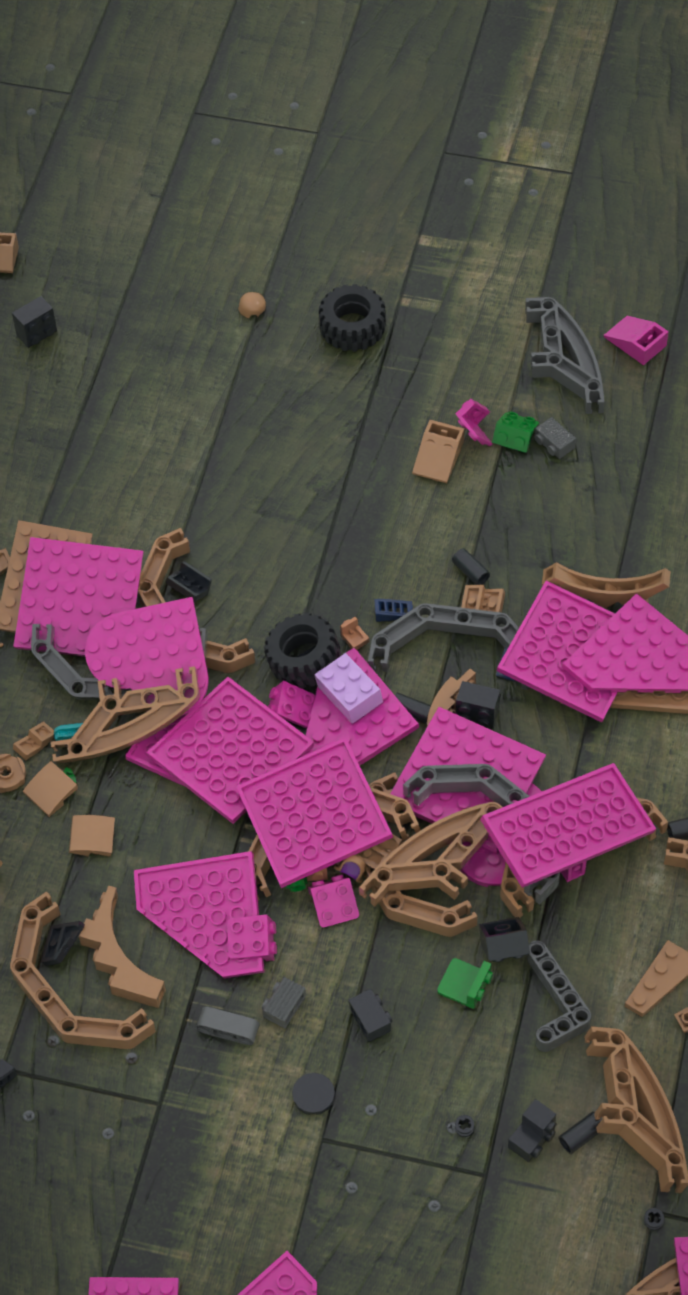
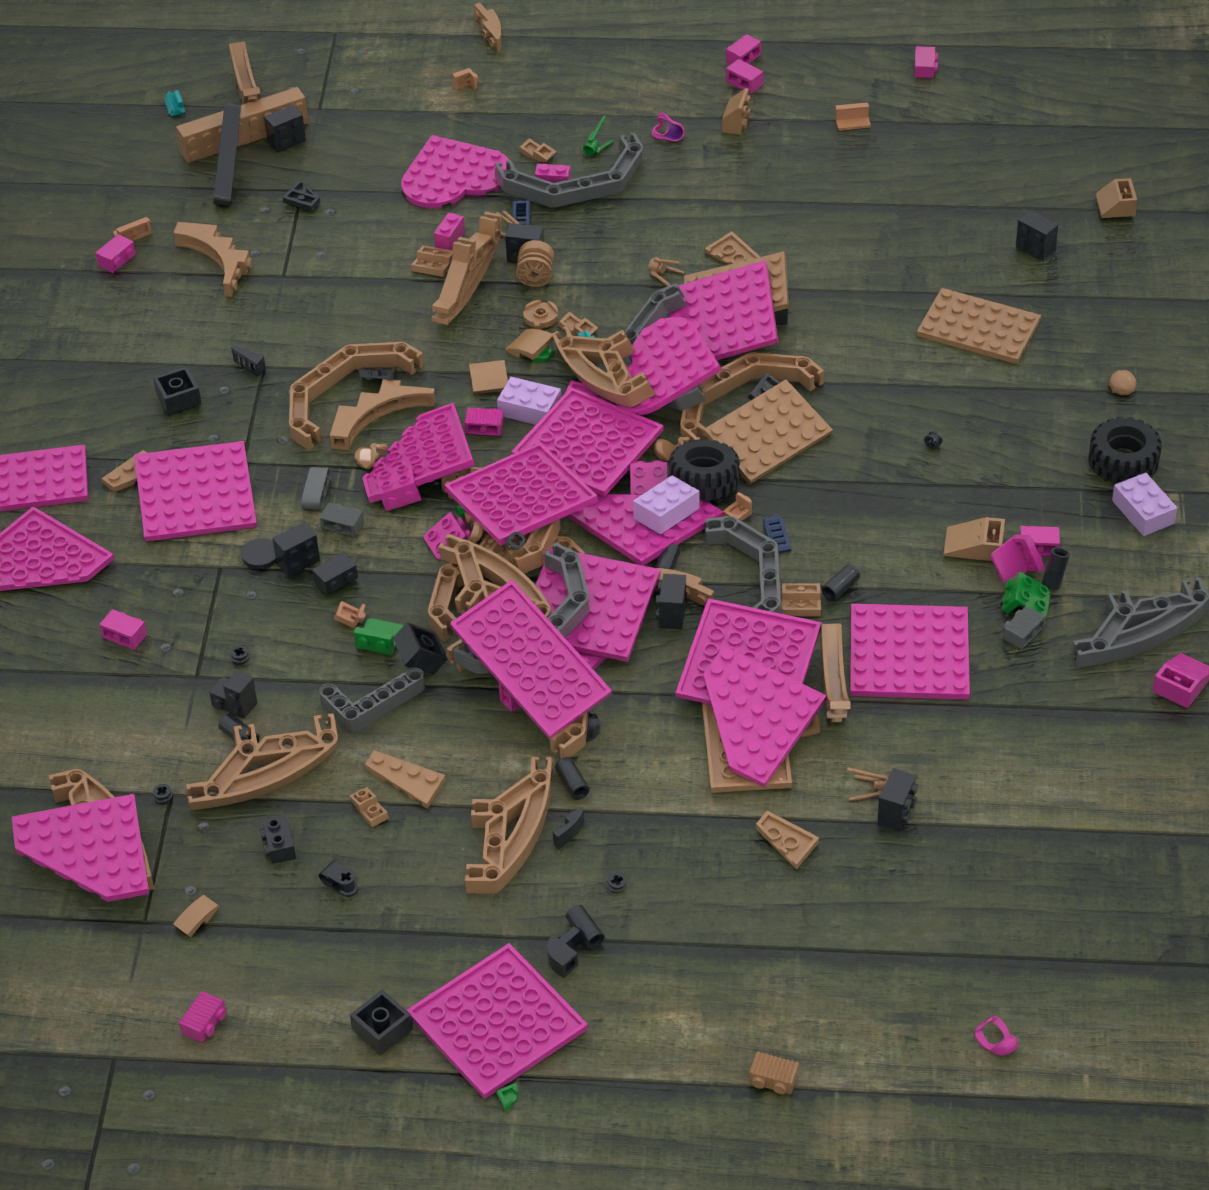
camera: 80 degrees right, 10 degrees down
none -> dark pink brick [99,609,147,650]
none -> medium nougat wing [101,450,147,492]
none -> dark pink plate [134,441,257,542]
none -> black brick [153,366,202,415]
none -> black brick [272,522,320,577]
none -> nougat bracket [334,601,366,628]
none -> medium nougat piece [354,443,388,470]
none -> dark pink brick [464,407,504,436]
none -> lavender brick [497,377,561,425]
none -> black bush [506,532,525,550]
none -> medium nougat piece [654,437,690,462]
none -> medium nougat plate [703,380,833,484]
none -> dark pink plate [850,604,970,699]
none -> medium nougat plate [917,288,1041,364]
none -> black bush [924,431,943,449]
none -> dark pink brick [1020,526,1060,556]
none -> black pin [1042,547,1070,590]
none -> lavender brick [1112,473,1177,536]

